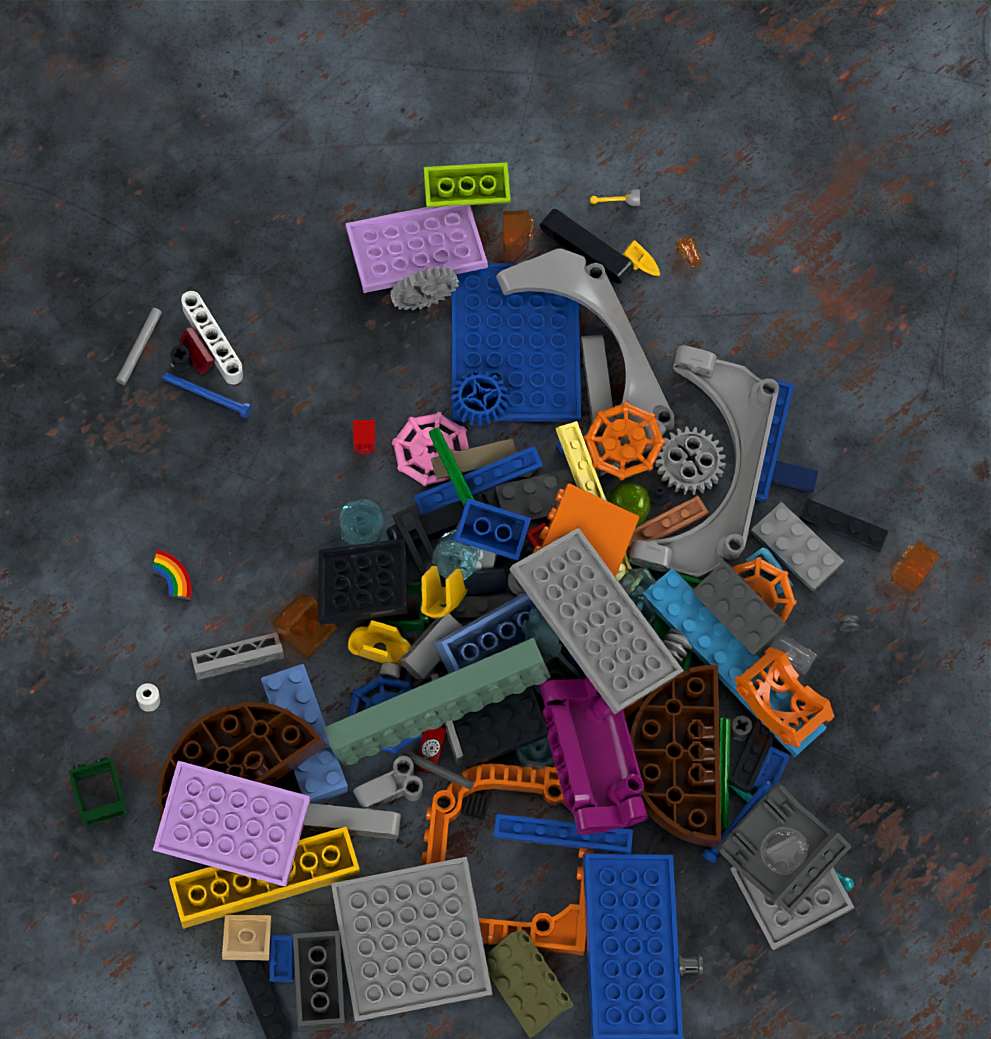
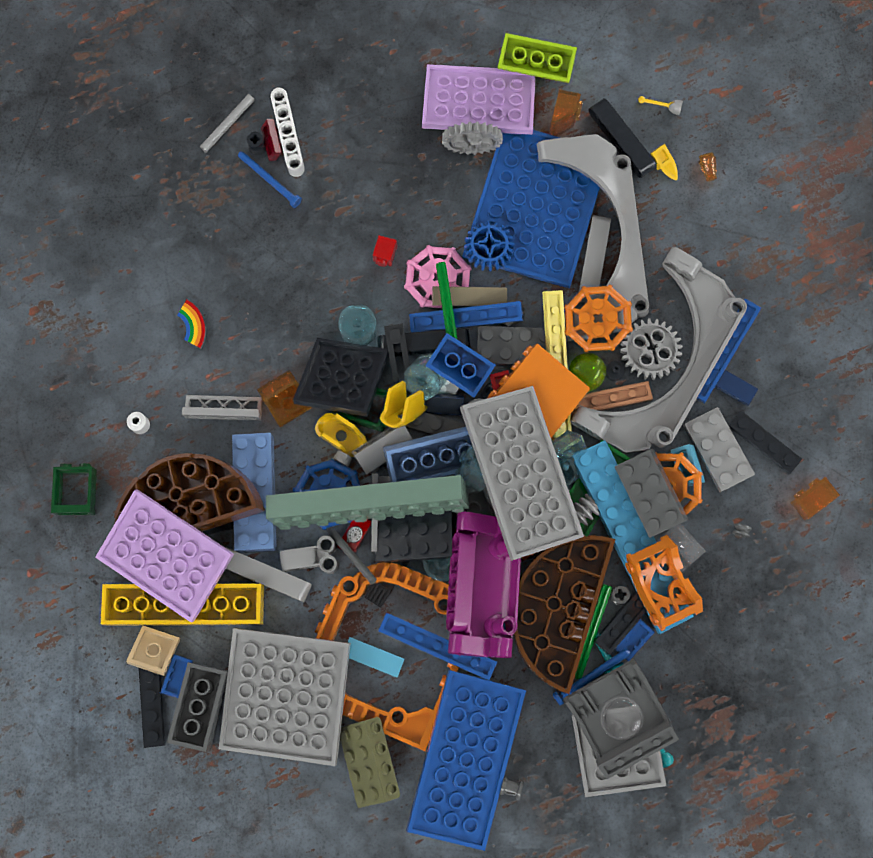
camera: 25 degrees right, 10 degrees up
none -> medium azure tile [348,637,405,678]

